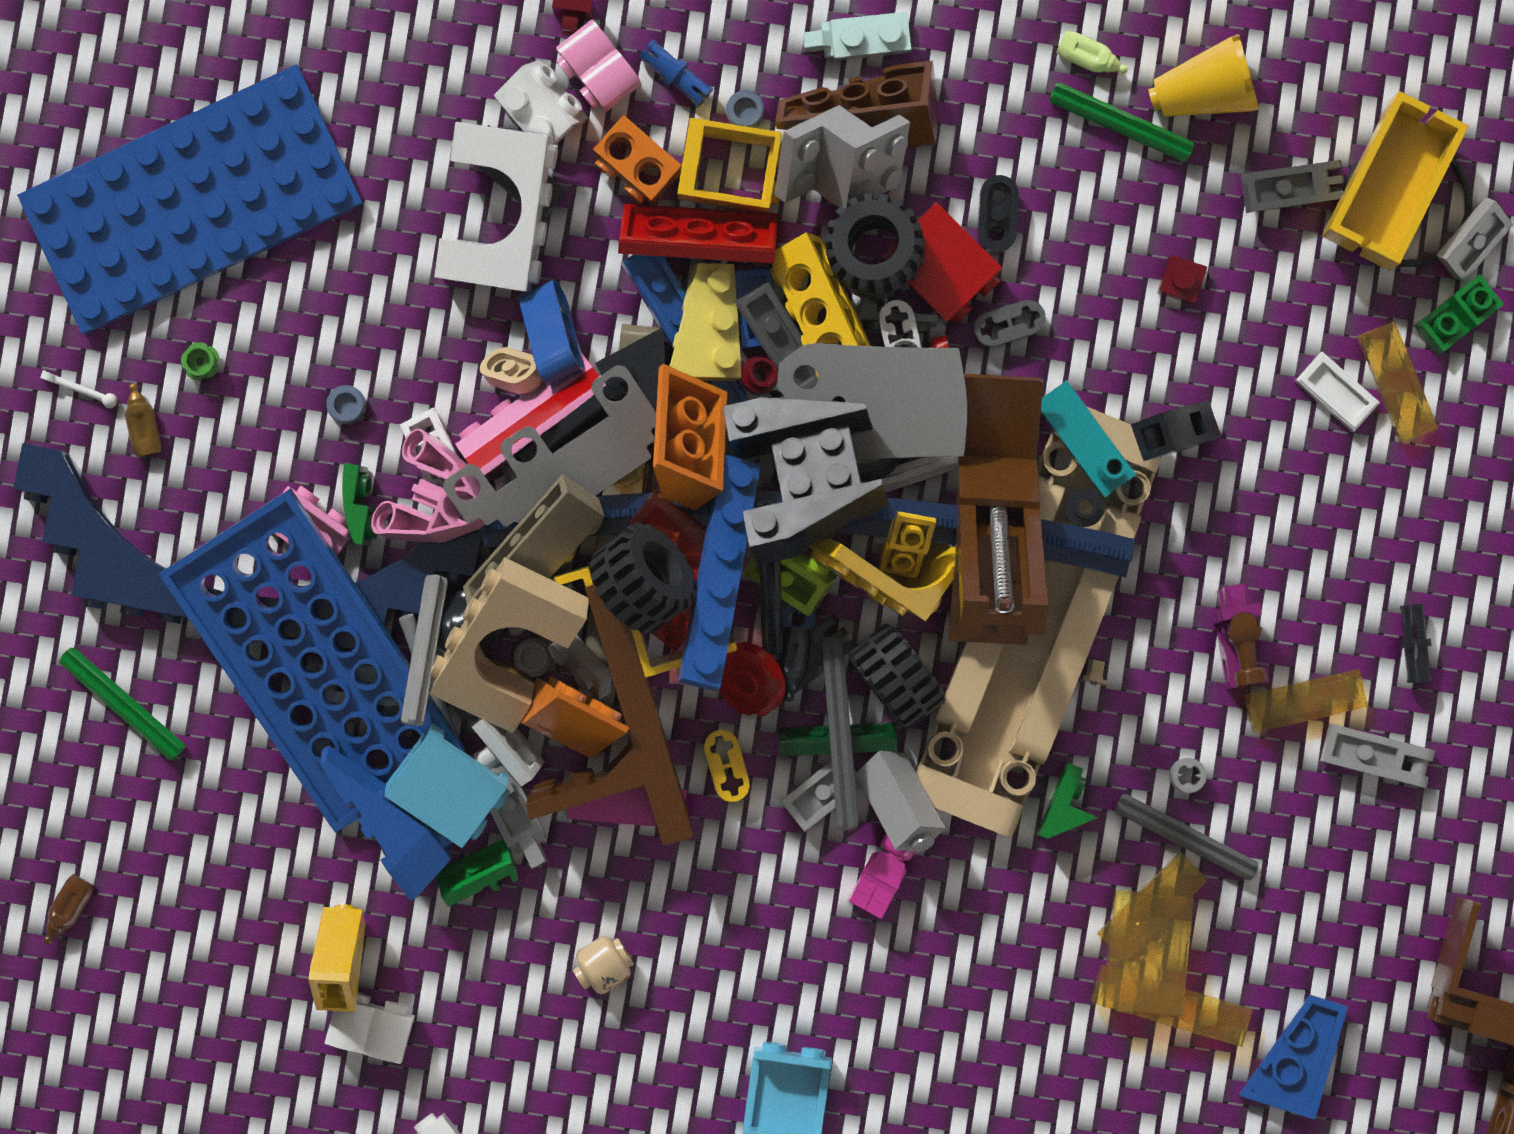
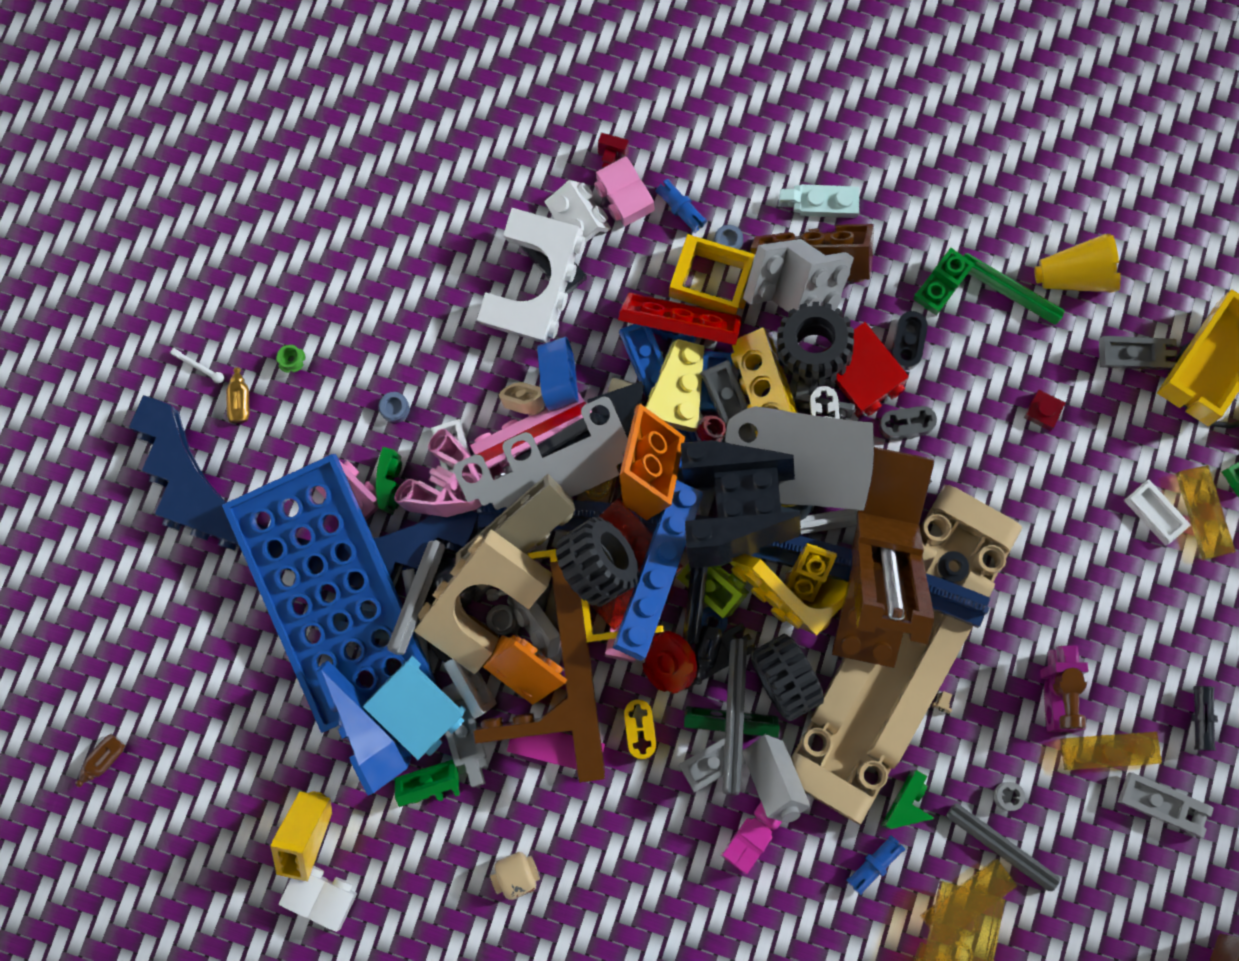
camera: 15 degrees right, 10 degrees down
blue plate [17,64,364,335] -> none
green axle [59,647,185,760] -> none
orange brick [593,115,682,205] -> none
teal piece [1041,380,1136,499] -> none
yellowish green piece [1056,31,1128,74] -> none
black brick [1131,400,1222,462] -> none
none -> blue pin [846,835,905,895]
none -> green slope [913,248,975,316]

